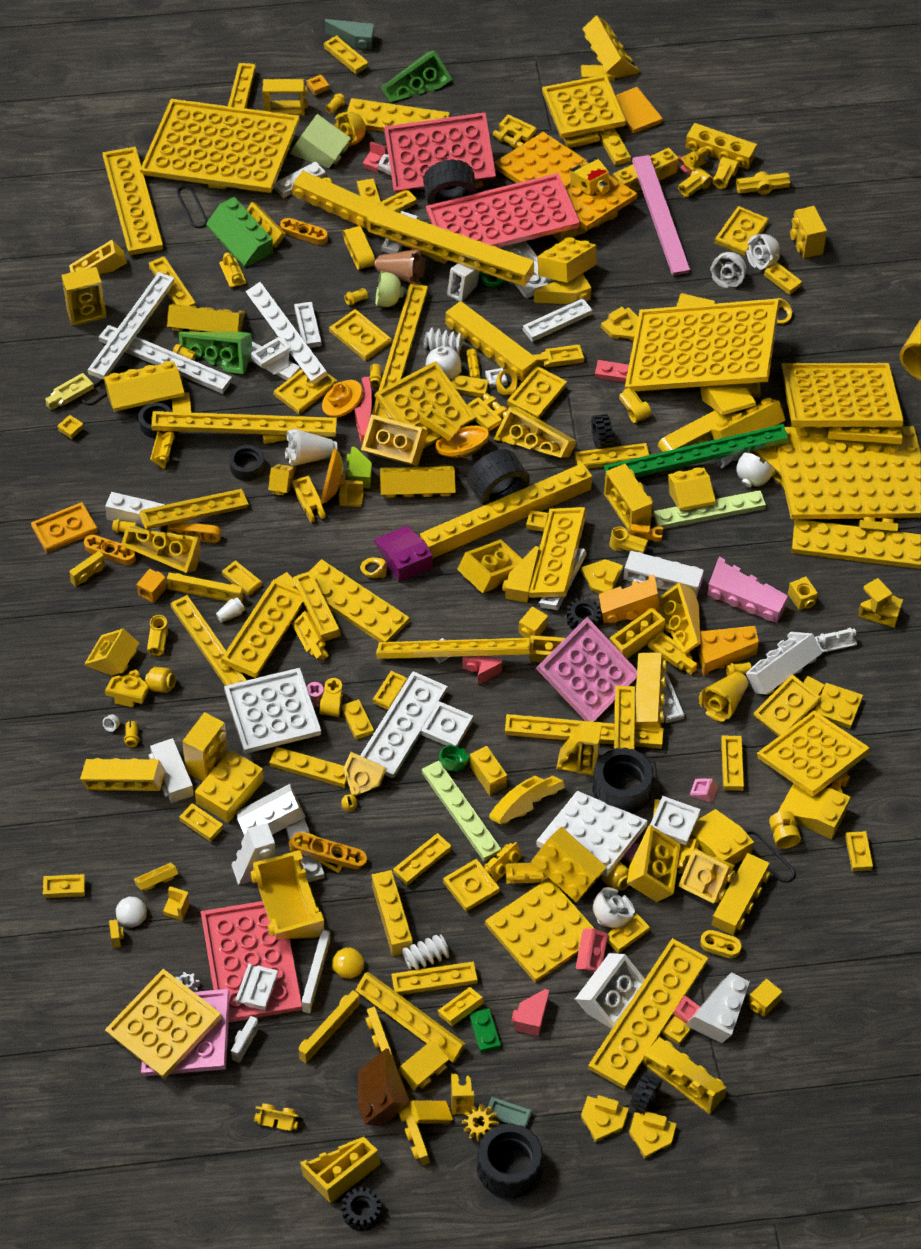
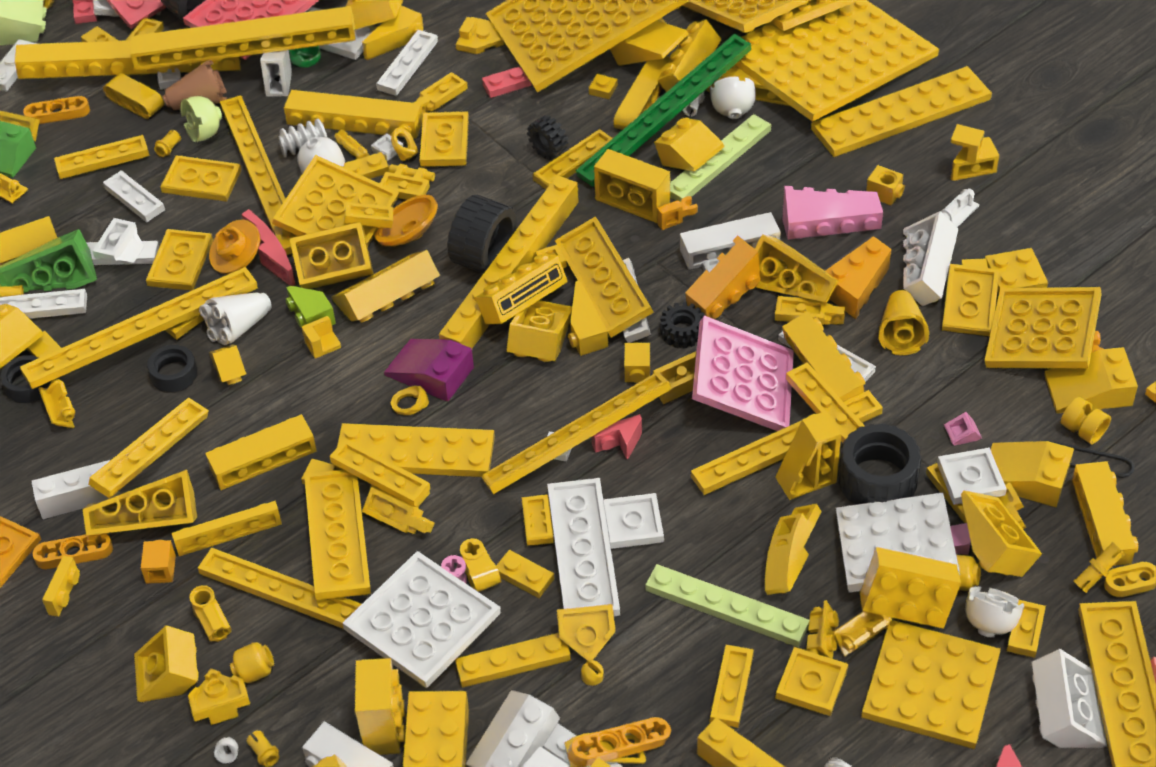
camera: 30 degrees left, 5 degrees down
yellow pin [112,518,137,533] -> none
light orange beam [167,522,222,543] -> none
white cone [216,597,245,623] -> none
yellow tile [222,560,262,597] -> none
white plate [246,282,328,385] -> none
yellow hinge [291,476,326,523] -> none
light orange dish [320,448,346,504] -> none
yellow pin [369,364,382,387] -> none
green hair [439,745,470,772] -> none
yellow brick [469,746,507,796] -> none
yellow wedge [494,407,577,458] -> none
coral slope [576,928,608,973] -> none
yellow plate [581,559,623,594] -> none
yellow piece [609,526,648,554] -> none
yellow brick [609,608,665,659] -> none
yellow piece [619,388,652,423] -> none
yellow plate [678,849,735,903] -> none
yellow plate [721,736,744,791] -> none
yellow pin [726,662,751,676] -> none
yellow plate [859,517,898,531] -> none
none -> yellow plate [54,135,149,179]
none -> yellow brick [205,414,317,490]
none -> yellow brick [476,253,568,324]
none -> yellow plate [589,74,618,100]
none -> yellow pin [1073,541,1125,593]

